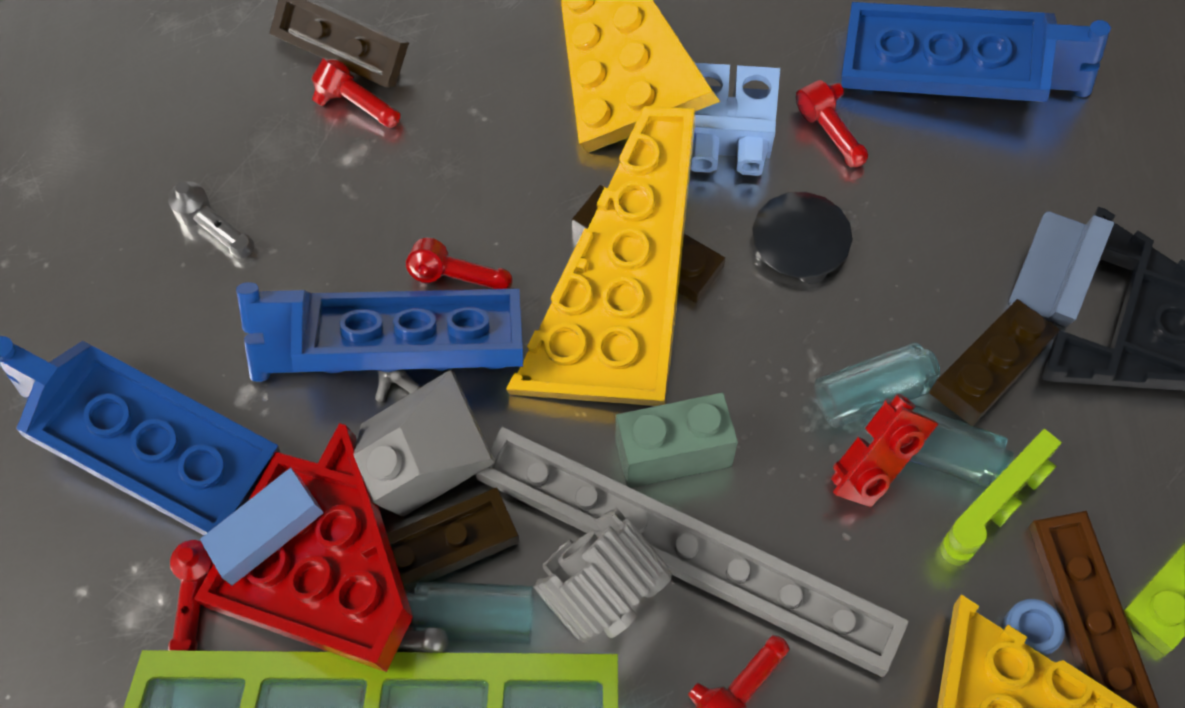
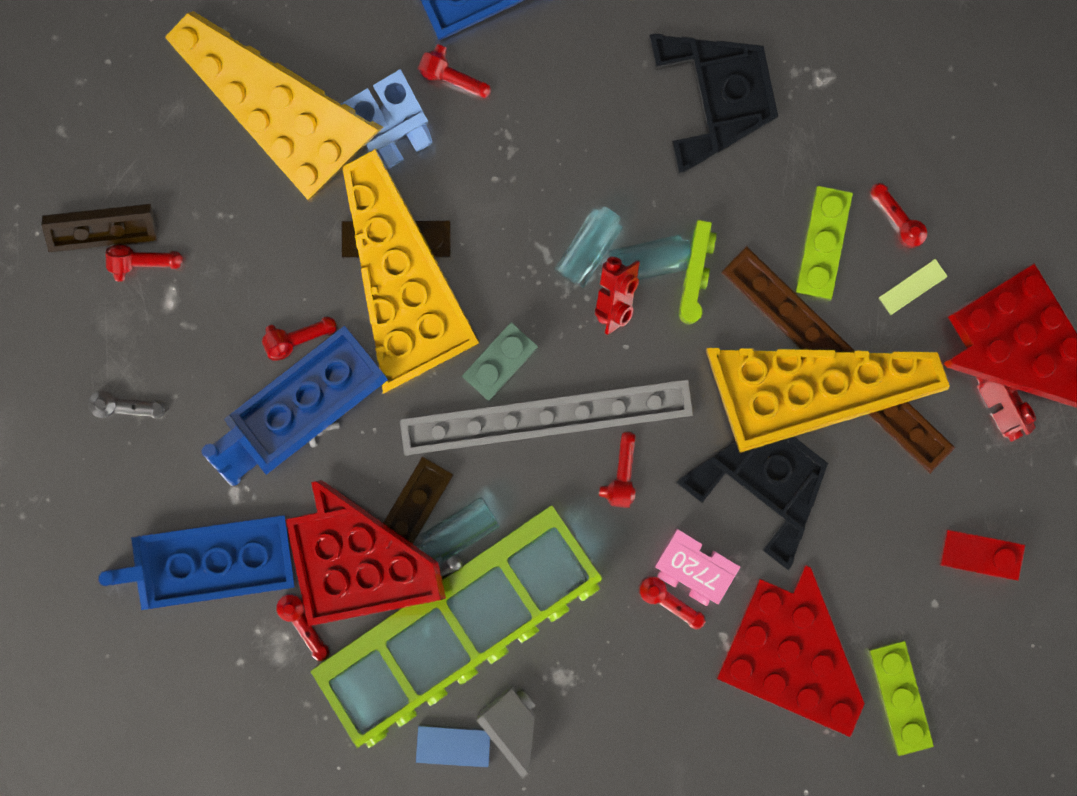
camera: 35 degrees left, 25 degrees up
medium blue tile [200,468,324,586] -> none
light grey slope [353,370,495,517] -> none
light grey brick [533,508,672,643] -> none
black dish [752,192,853,284] -> none
dark brown plate [929,299,1060,427] -> none
medium blue tile [1001,599,1065,657] -> none
sand blue panel [1008,211,1114,327] -> none

